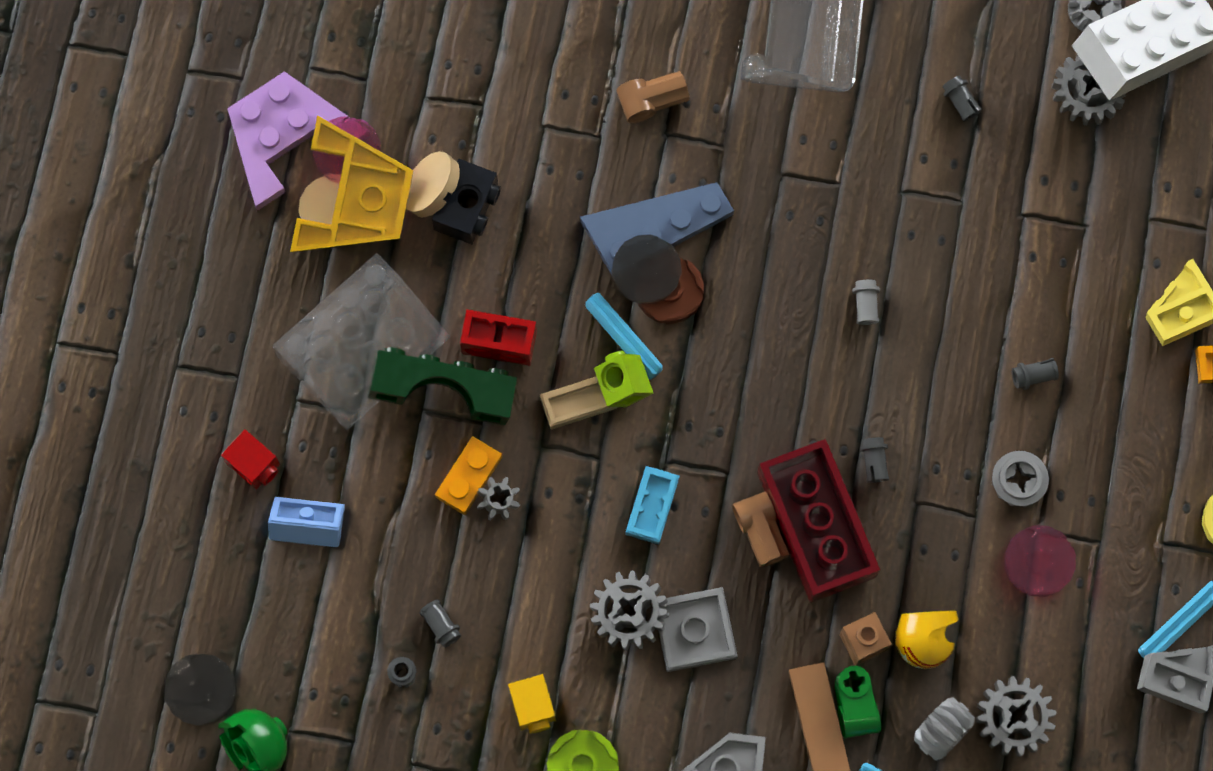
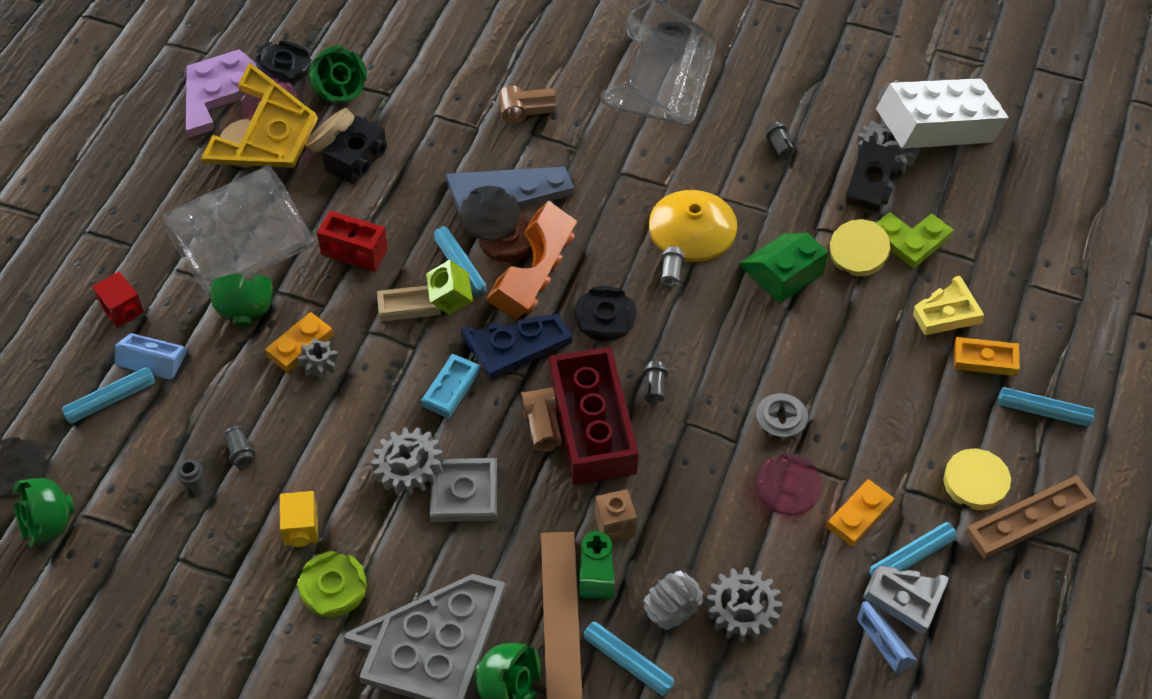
camera: 10 degrees right, 20 degrees down
dark green arch [367,347,517,425] -> none
yellow helmet [895,610,959,669] -> none
dark grey pin [1011,358,1059,390] -> none
none -> medium azure axle [62,367,155,423]
none -> green cylinder [210,274,273,327]
none -> black tile [255,41,311,82]
none -> green cylinder [308,46,367,104]
none -> dark blue wing [461,314,572,380]
none -> orange arch [486,200,577,321]
none -> black tile [575,286,636,341]
none -> yellow dish [649,190,737,262]
none -> green slope [739,233,828,304]
none -> light orange plate [826,479,895,547]
none -> light yellow tile [830,219,890,277]
none -> black brick [845,140,901,212]
none -> light blue slope [857,601,917,674]
none -> lime plate [876,212,954,269]

